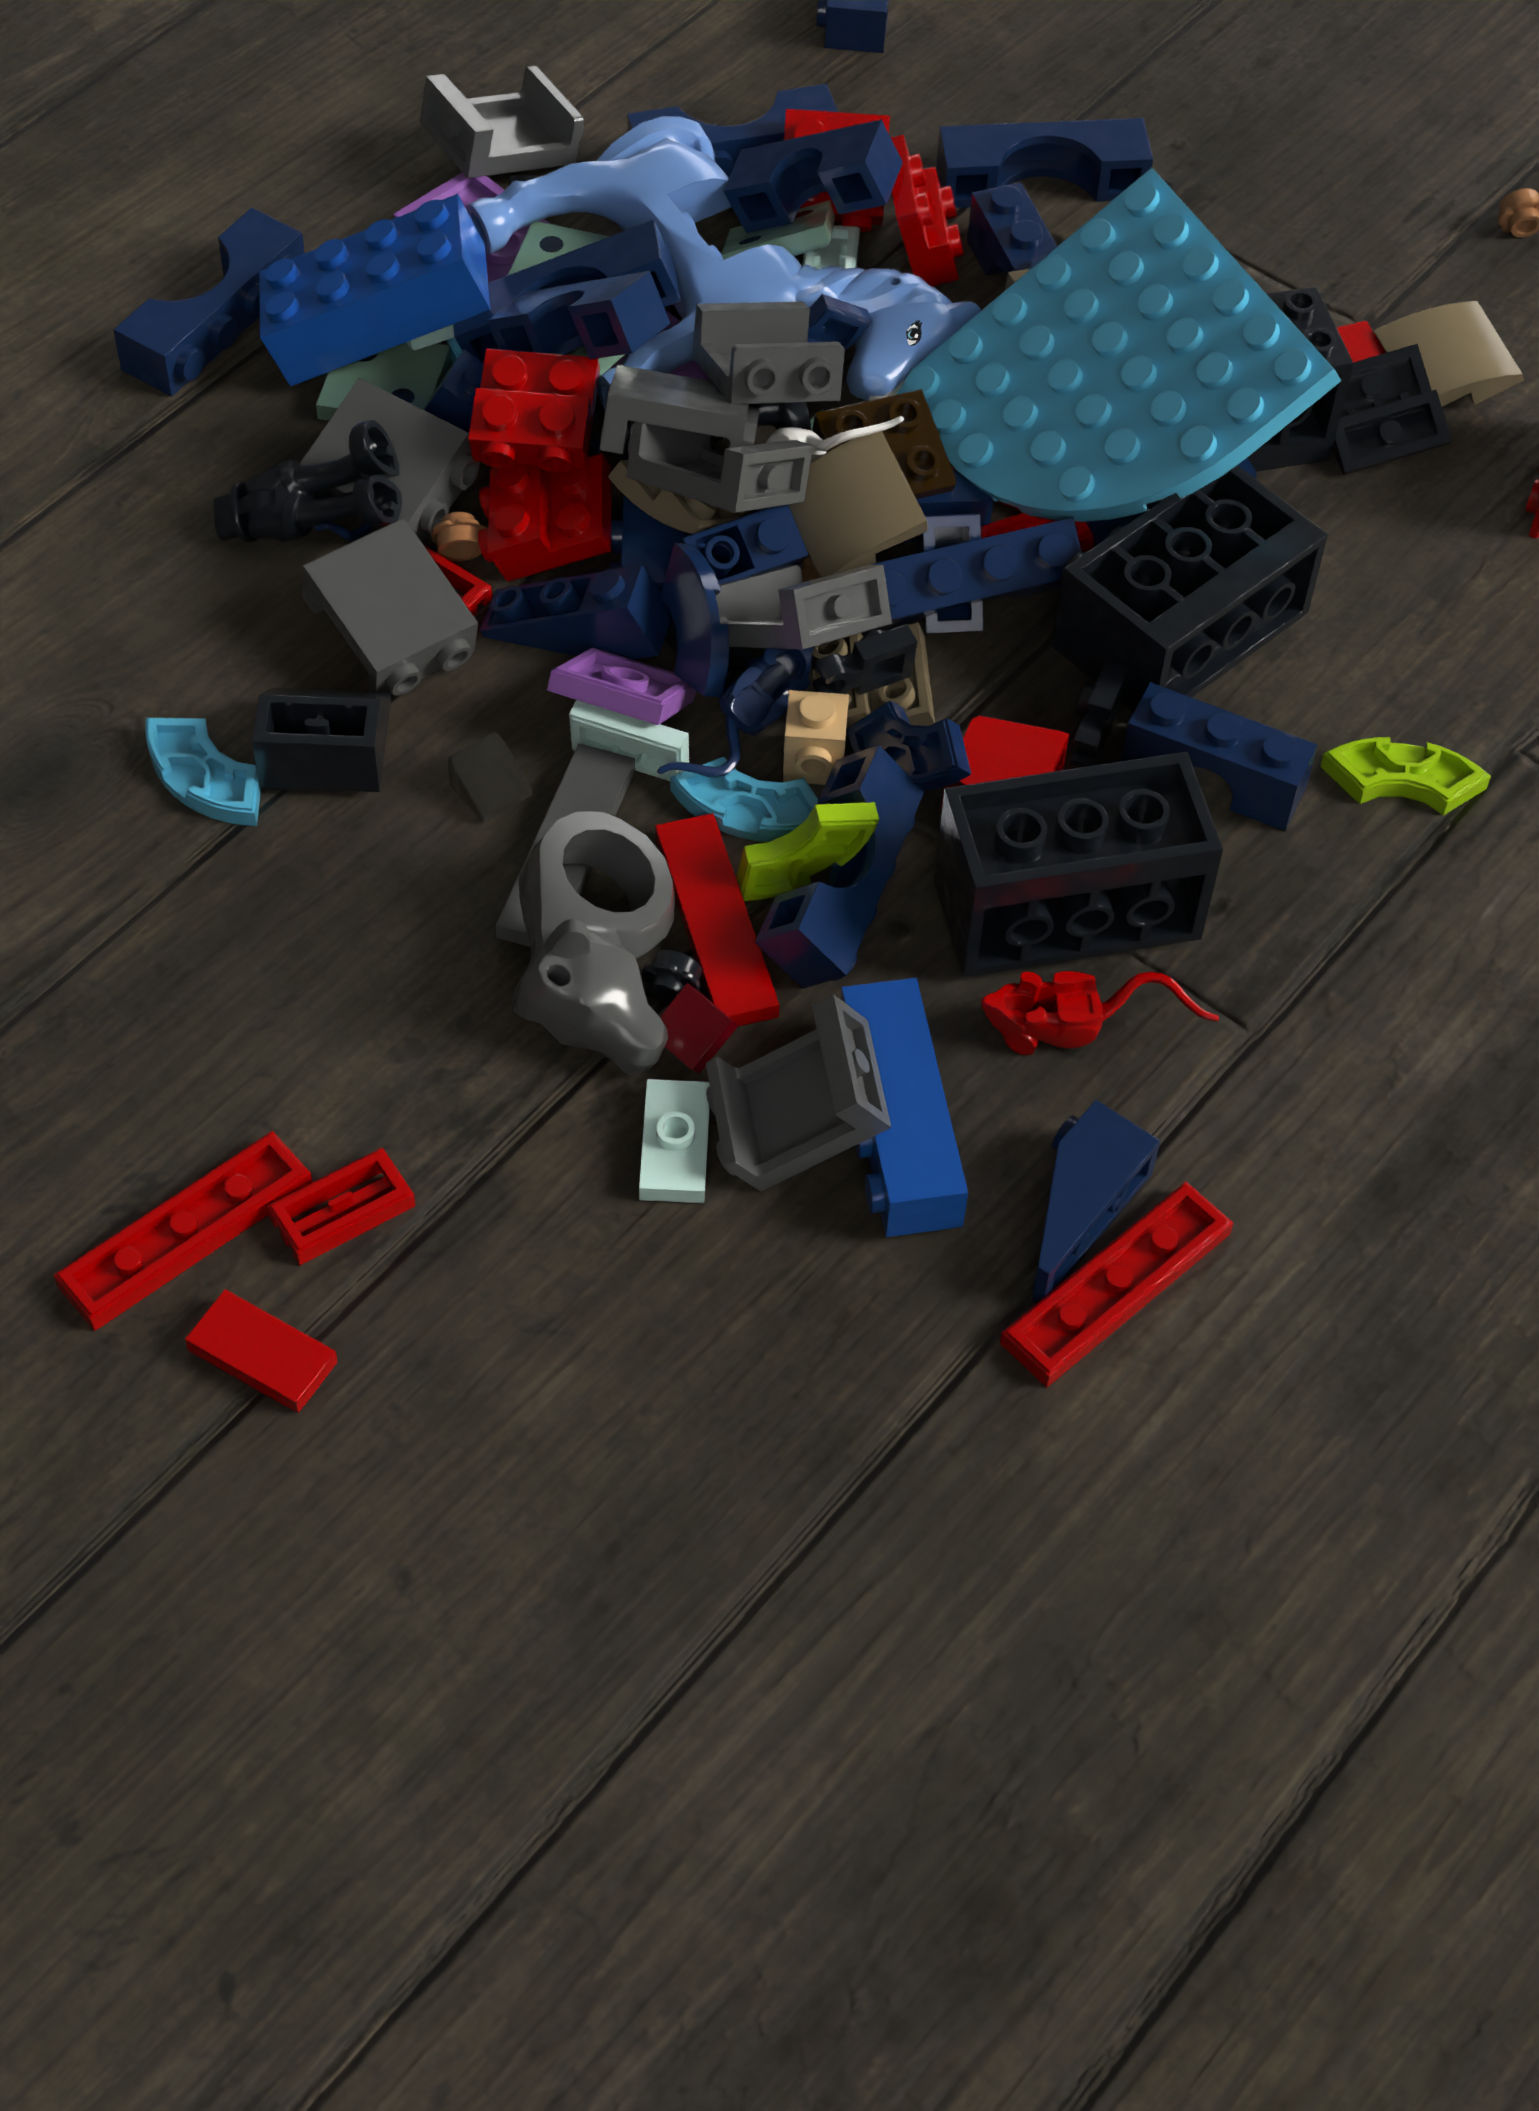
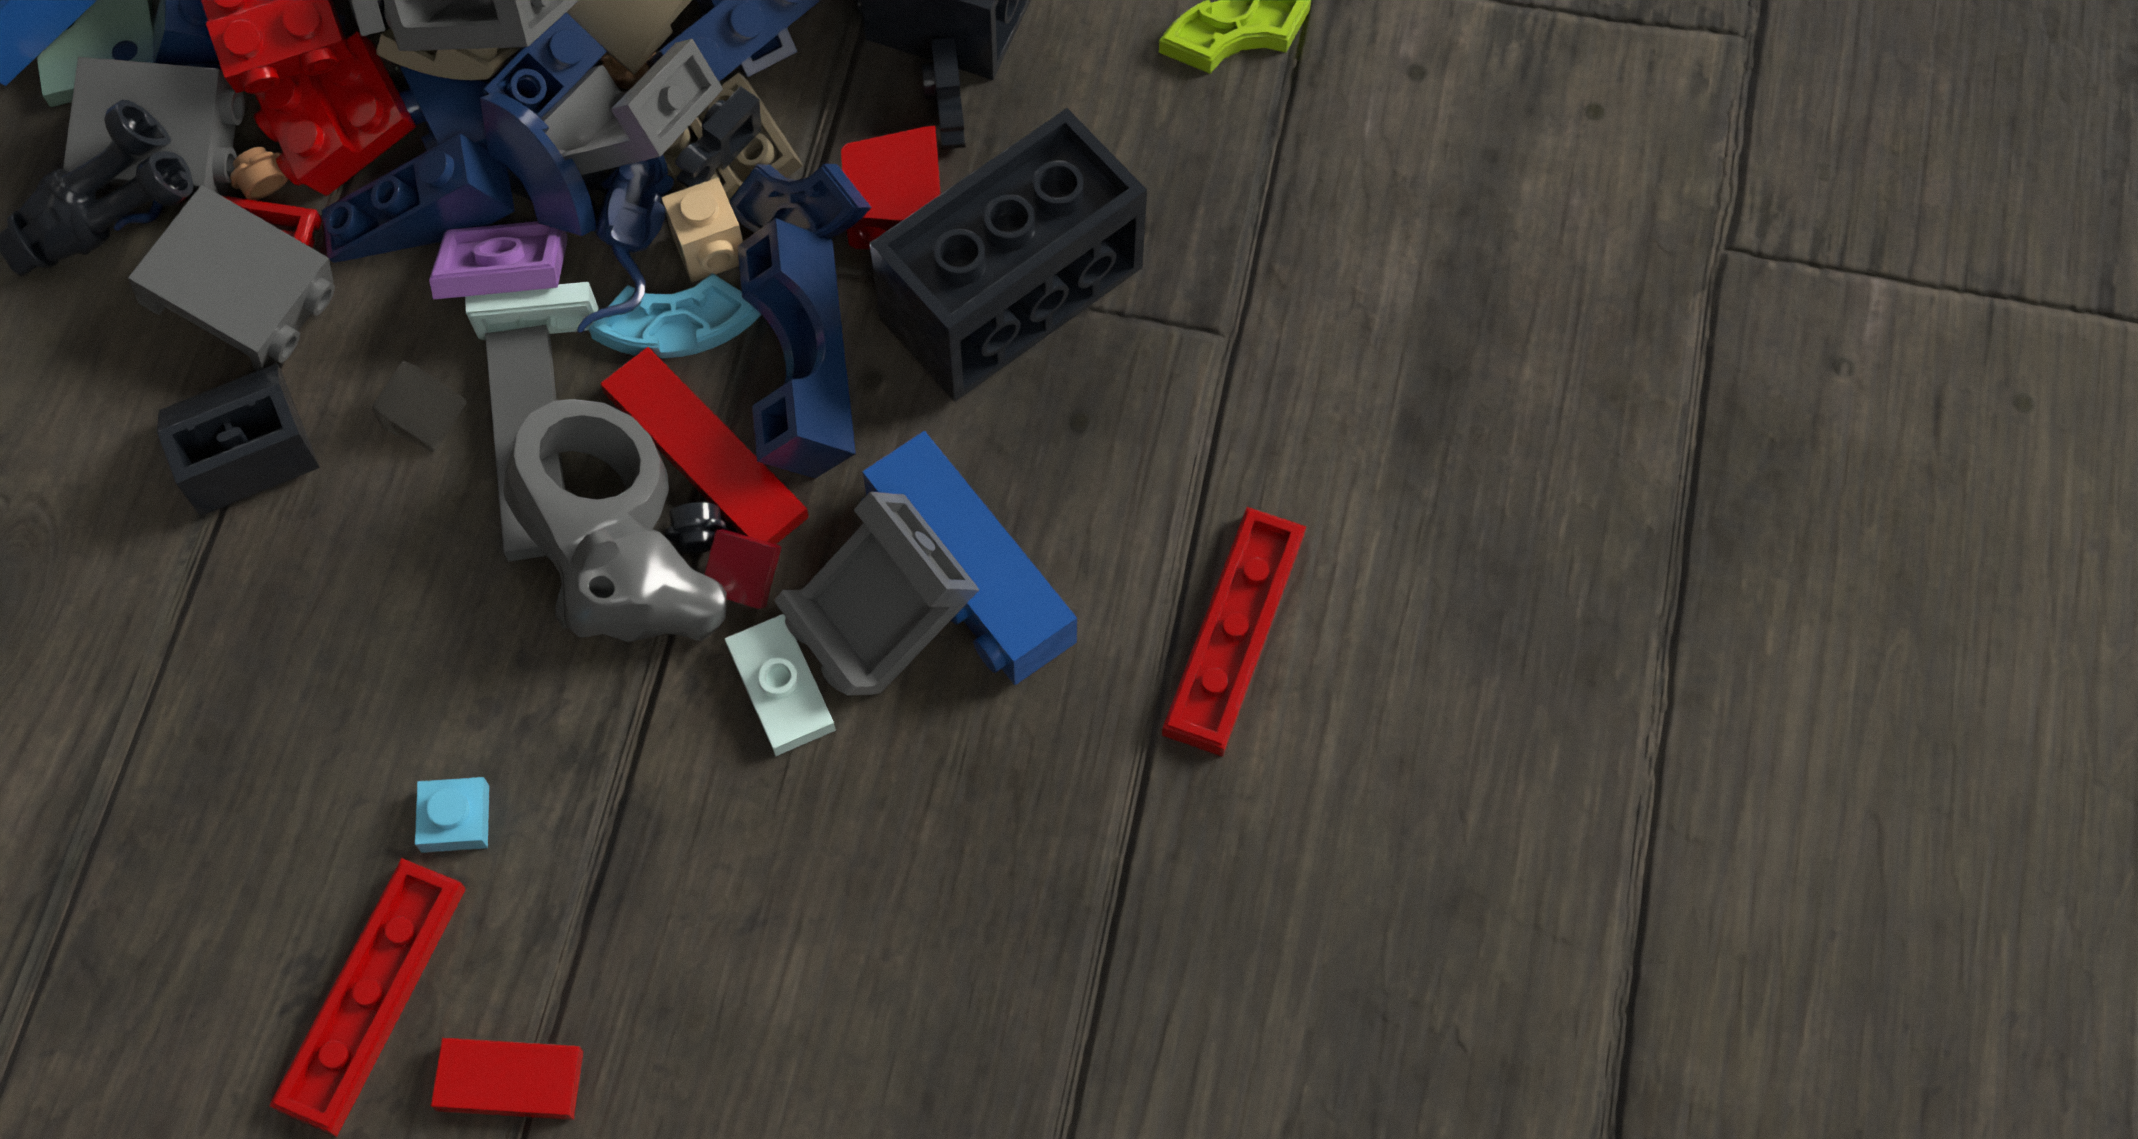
camera: 25 degrees left, 10 degrees up
medium azure tile [145,718,261,826] -> none
red tile [267,1147,416,1266] -> none
lime tile [736,802,879,901] -> none
red animal [981,971,1219,1055] -> none
dark blue slope [1032,1099,1161,1303] -> none
dark blue arch [1121,682,1318,831] -> none
none -> medium azure plate [415,777,489,853]

